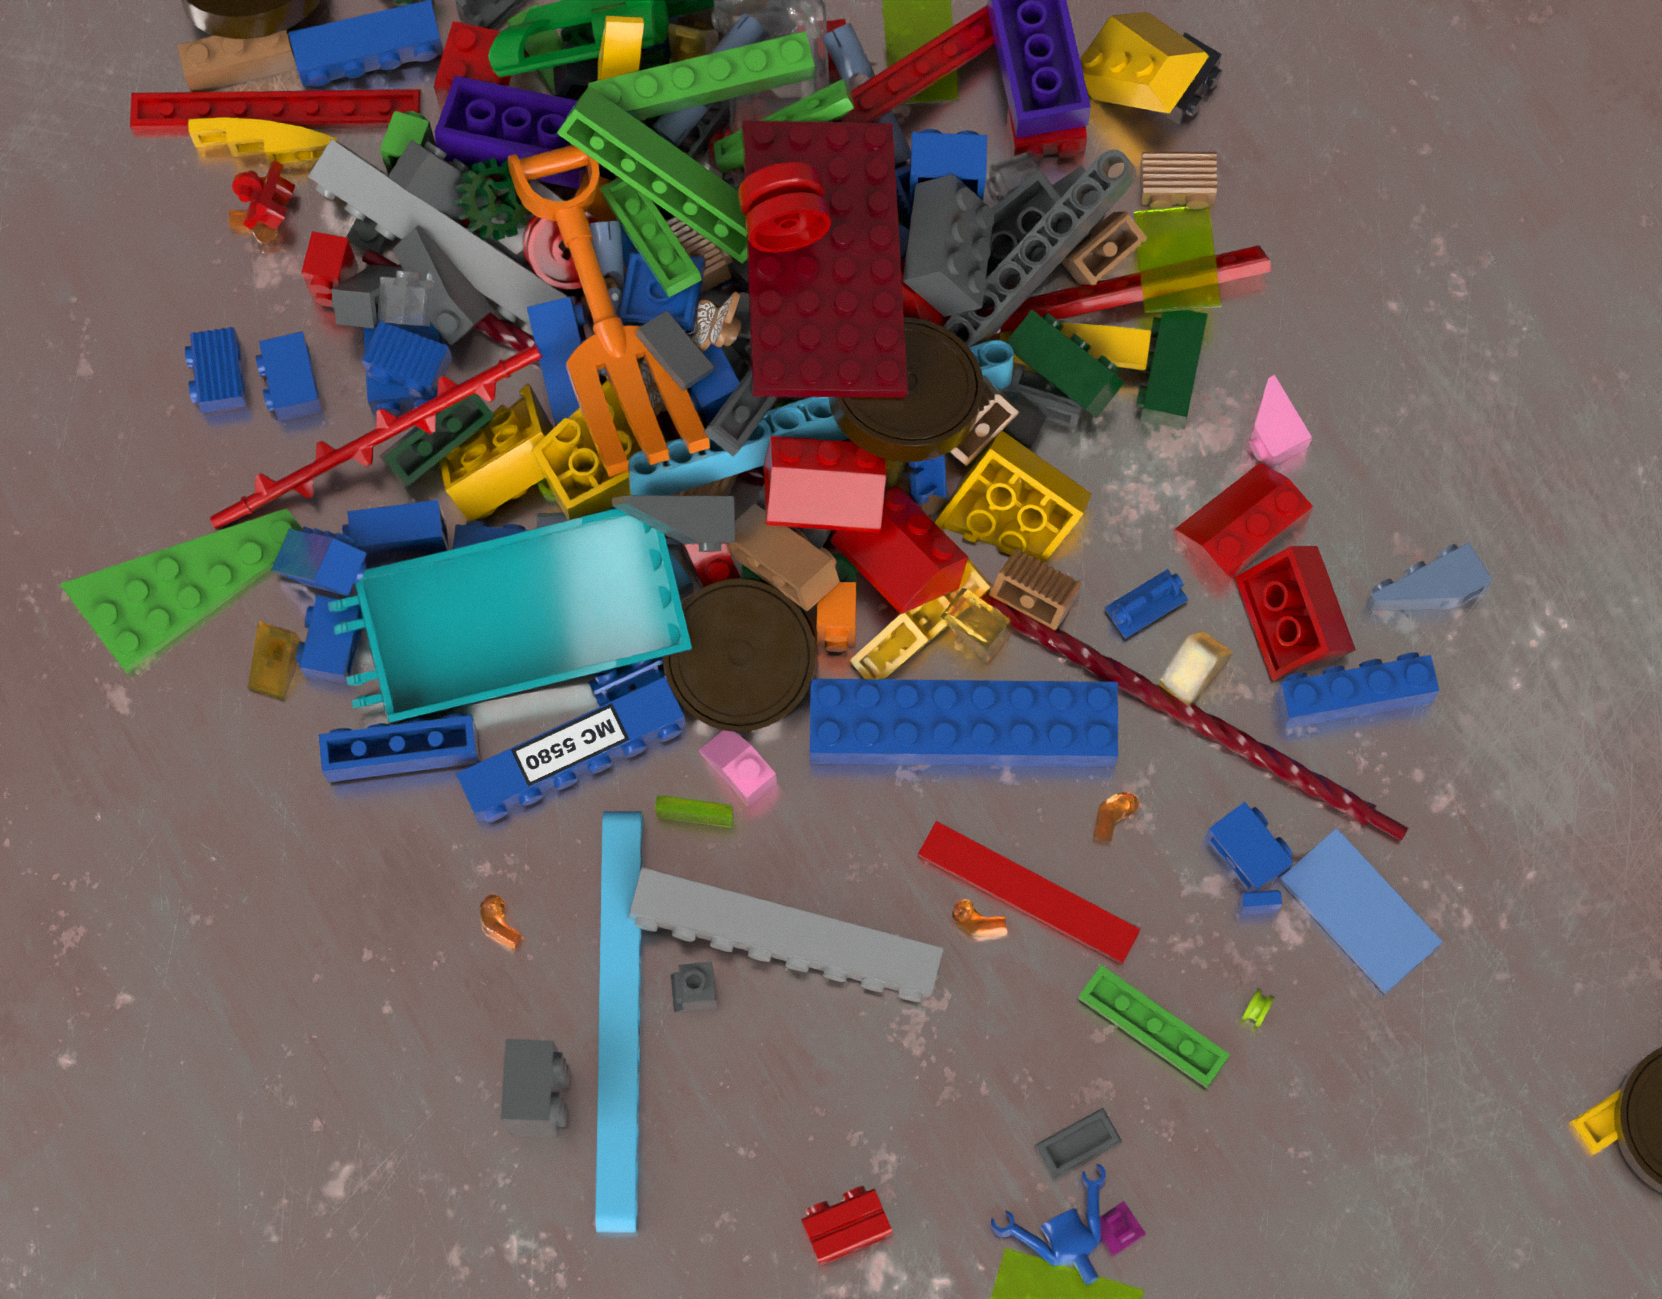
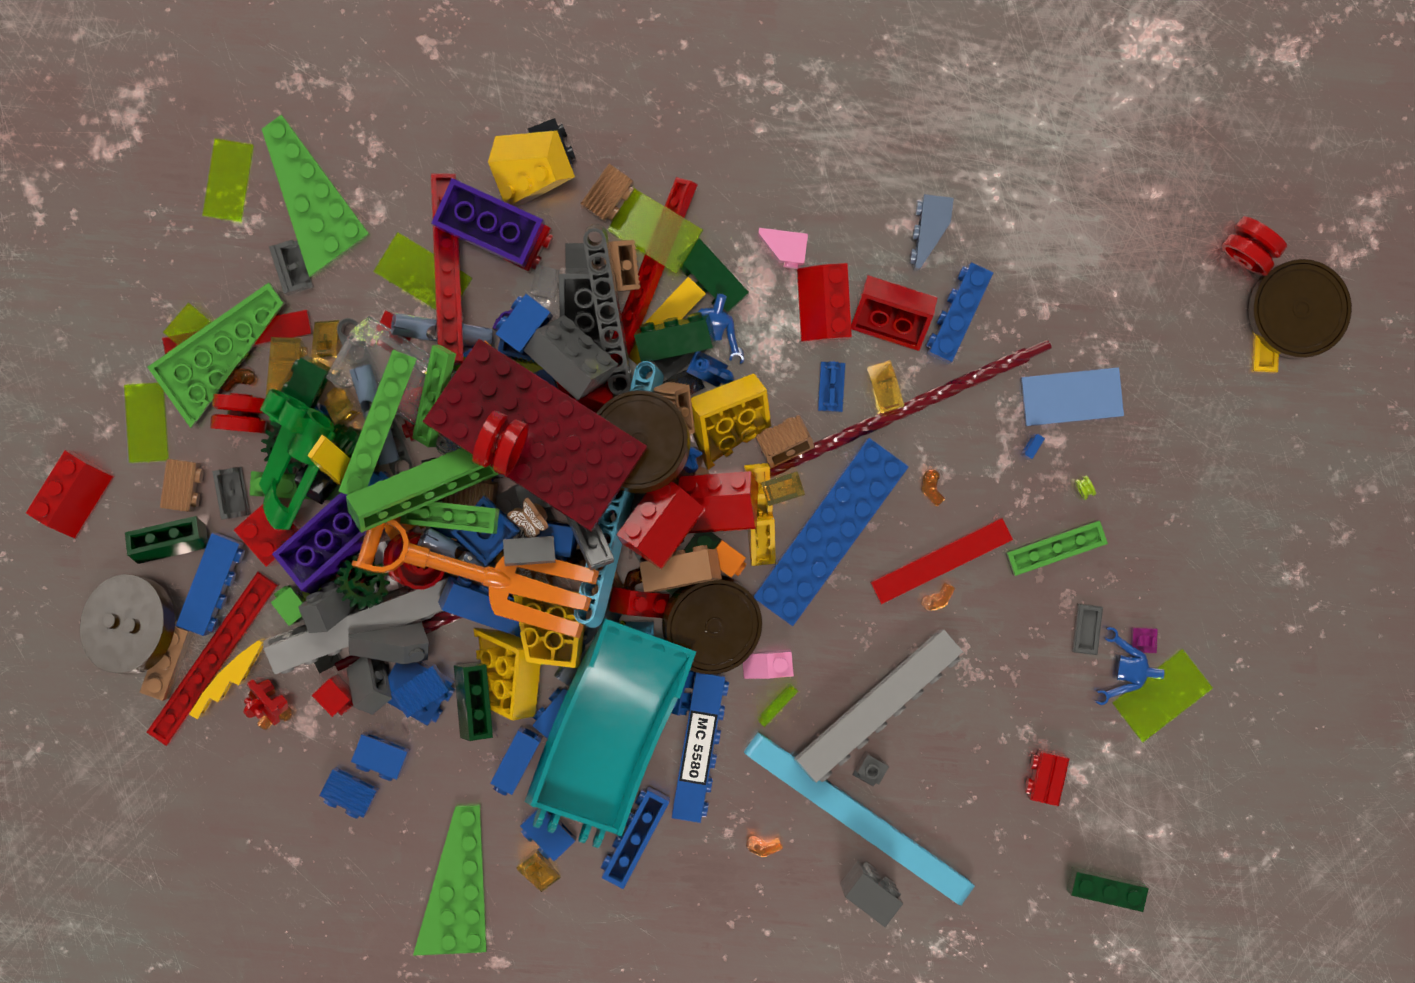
camera: 55 degrees left, 15 degrees up
red plant [210,344,543,530] -> none
blue brick [271,526,367,596] -> none
clear brick [377,270,434,326] -> none
dark grey slope [612,495,735,552] -> none
blue brick [1205,802,1293,892] -> none
none -> blue hinge [687,351,734,387]
none -> blue piece [698,294,744,364]

